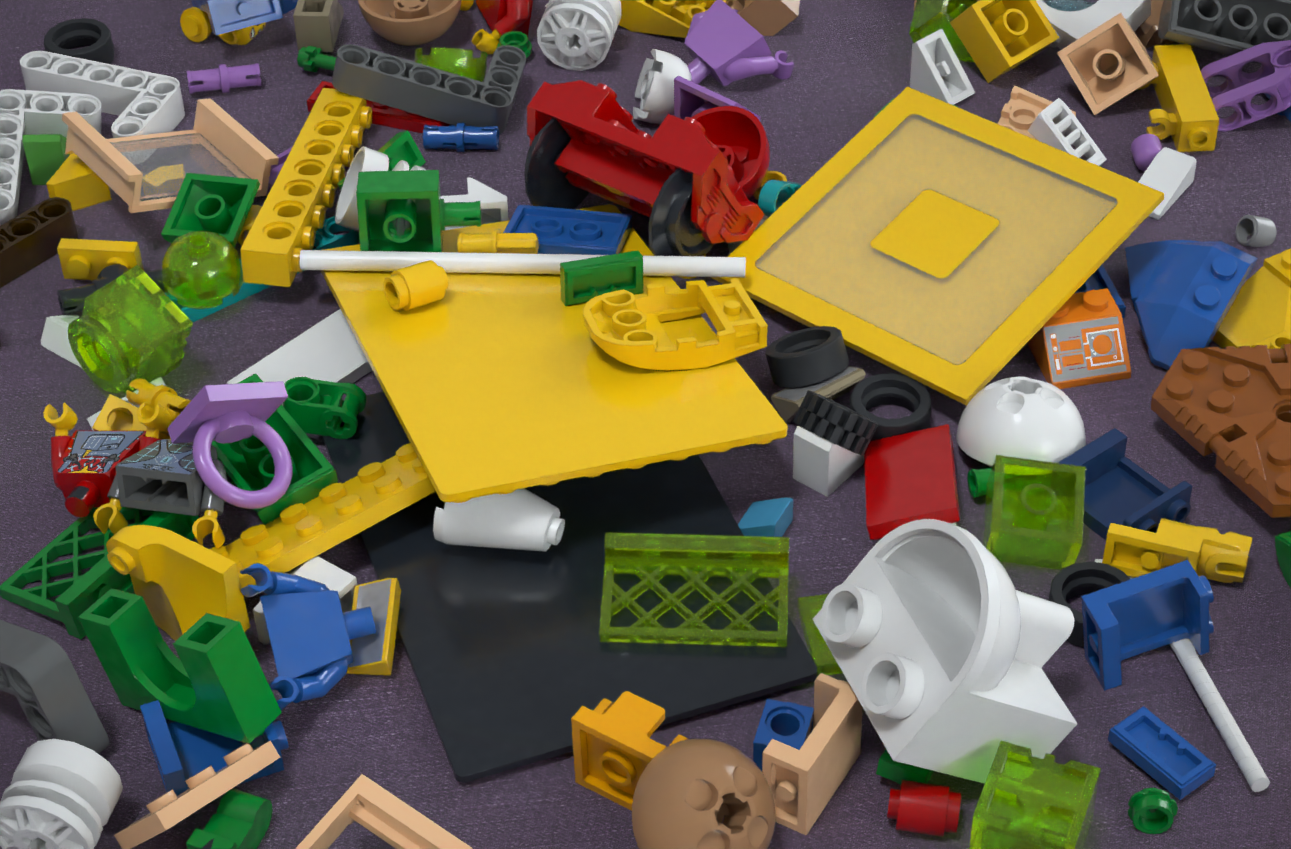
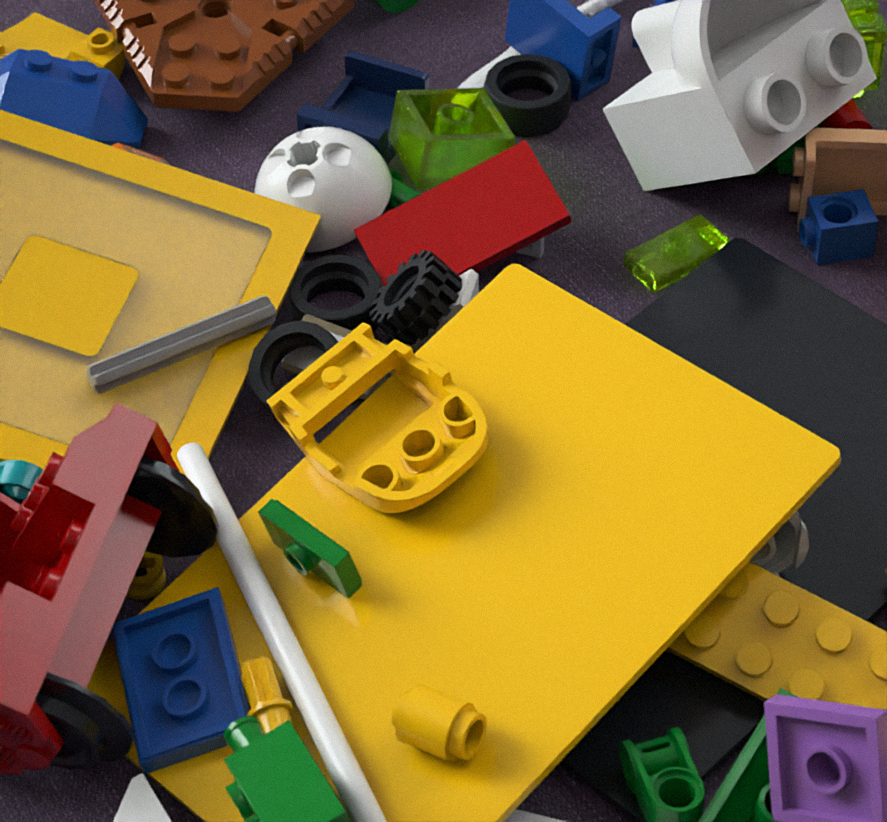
camera: 115 degrees left, 5 degrees up
clear neon green fence [599,533,789,647] -> none
yellow plate [1102,518,1253,583] -> none
none -> light grey axle [87,295,276,394]

